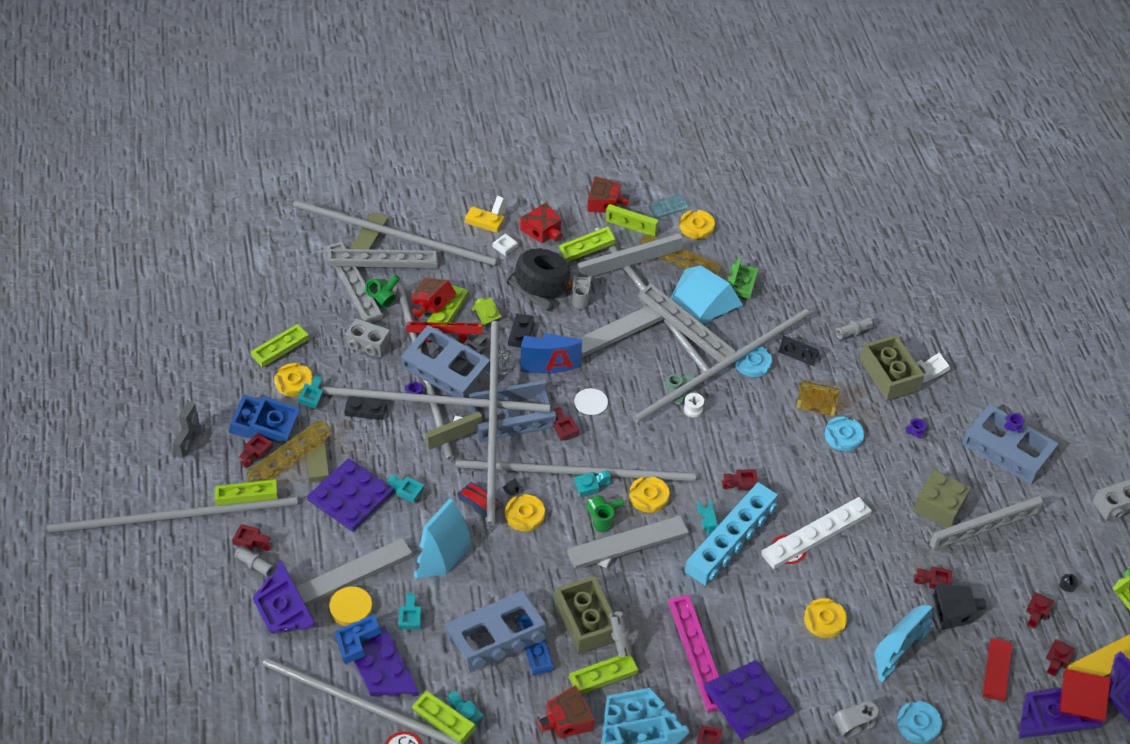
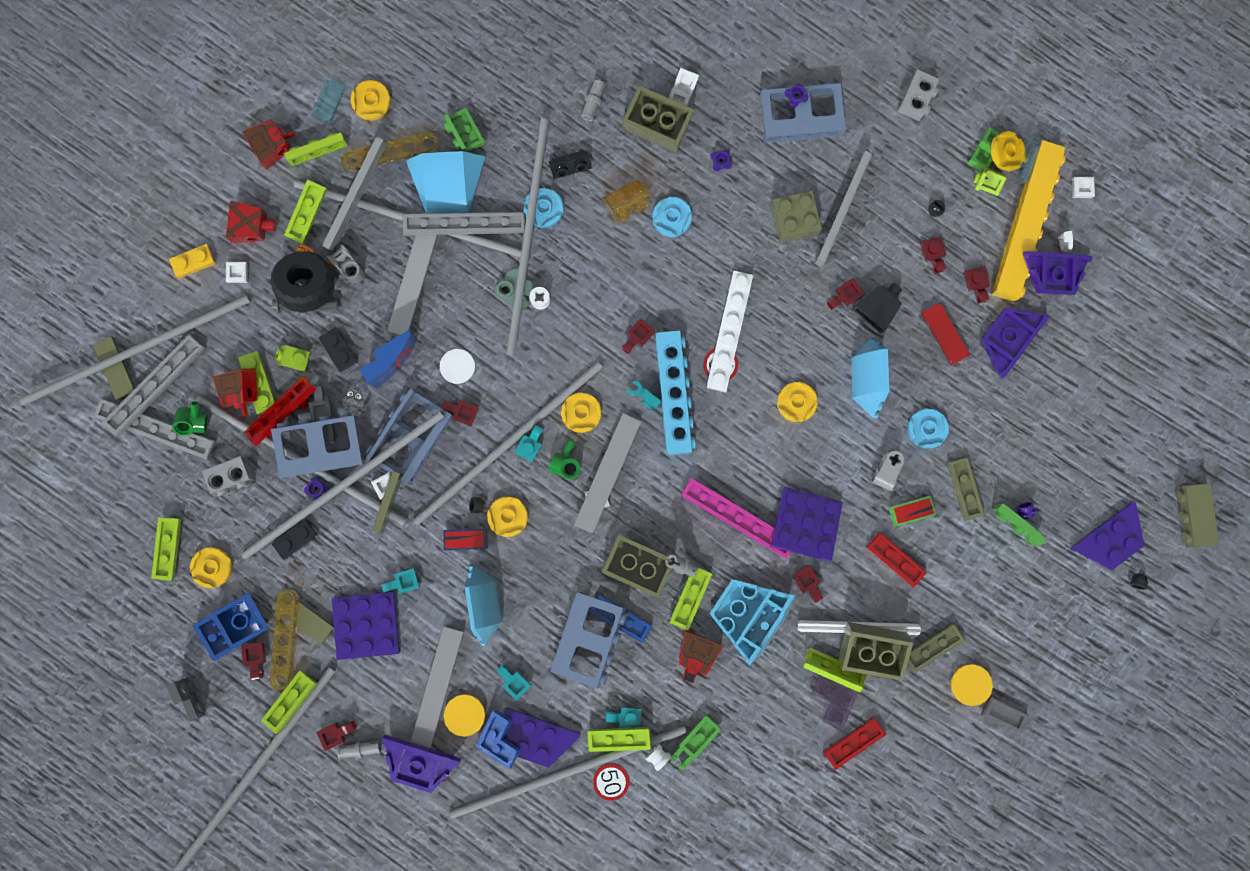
camera: 45 degrees left, 35 degrees up
teal plate [297,375,323,409] -> none
light grey piece [487,321,499,525] -> none
white tile [492,196,507,215] -> none
red tile [1059,668,1110,723] -> none

